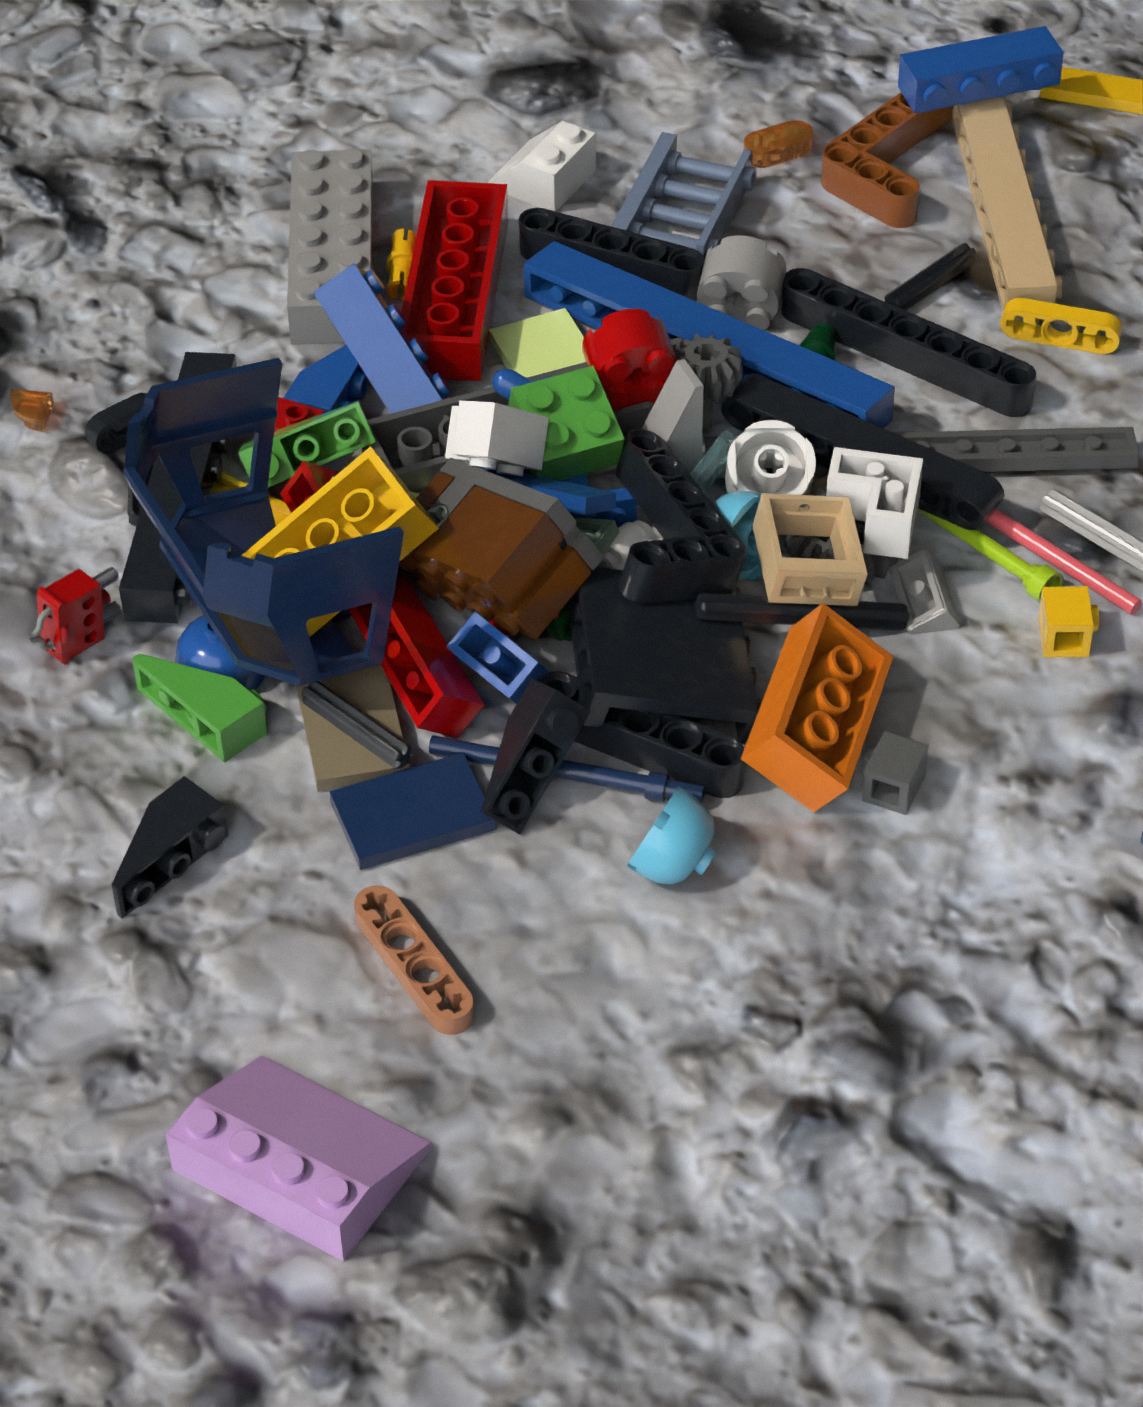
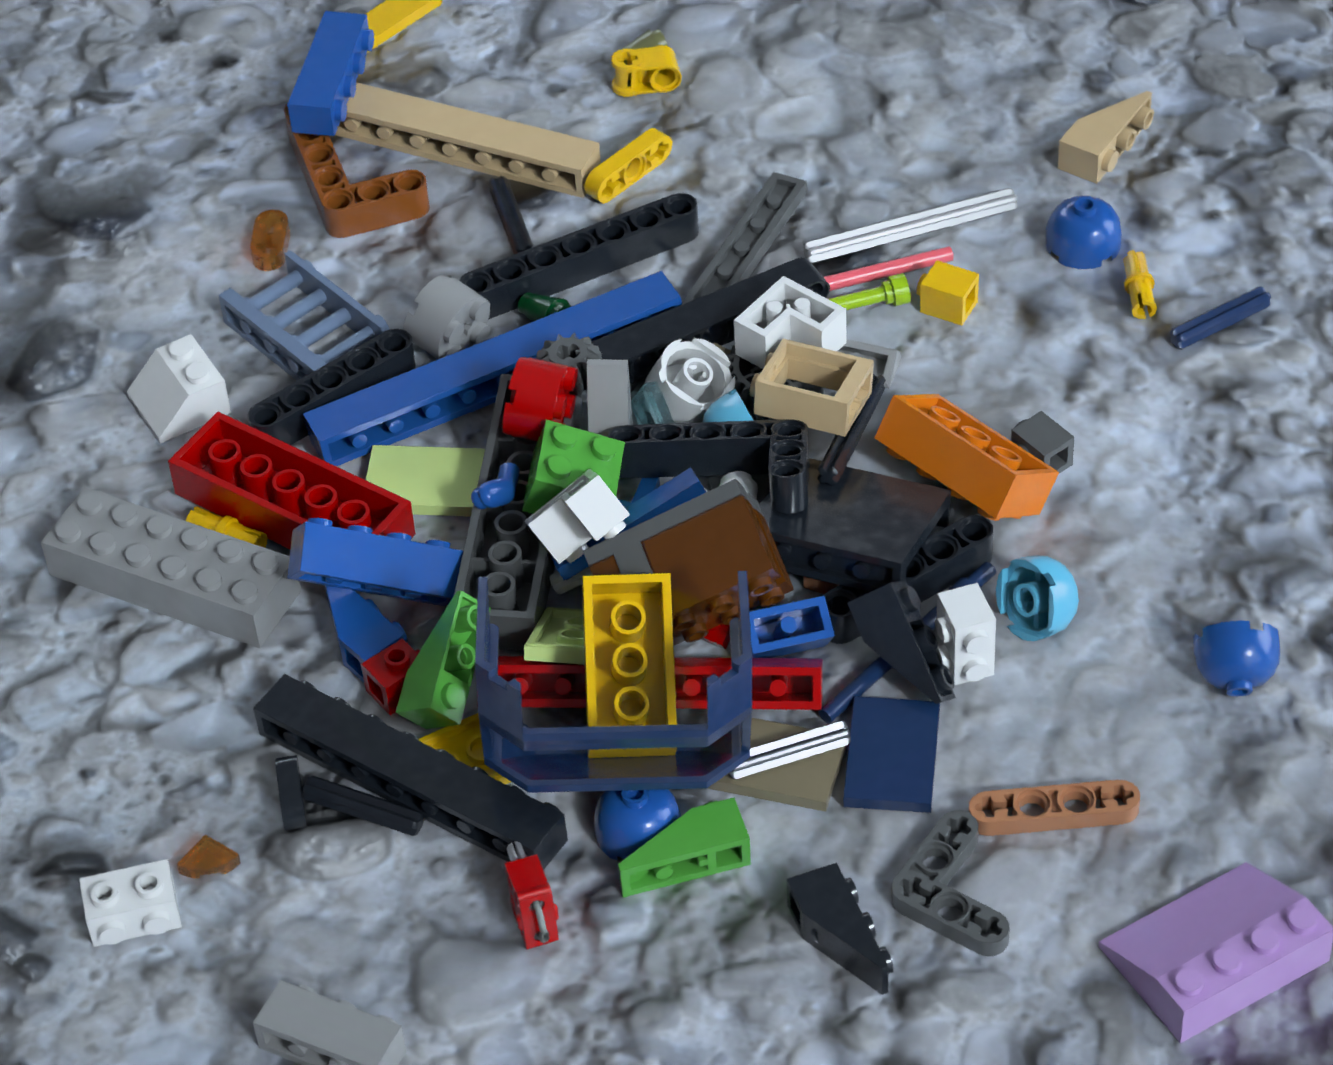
camera: 60 degrees left, 0 degrees up
none -> dark grey beam [891,810,1010,956]
none -> white brick [935,583,996,686]
none -> blue cylinder [1193,620,1280,697]

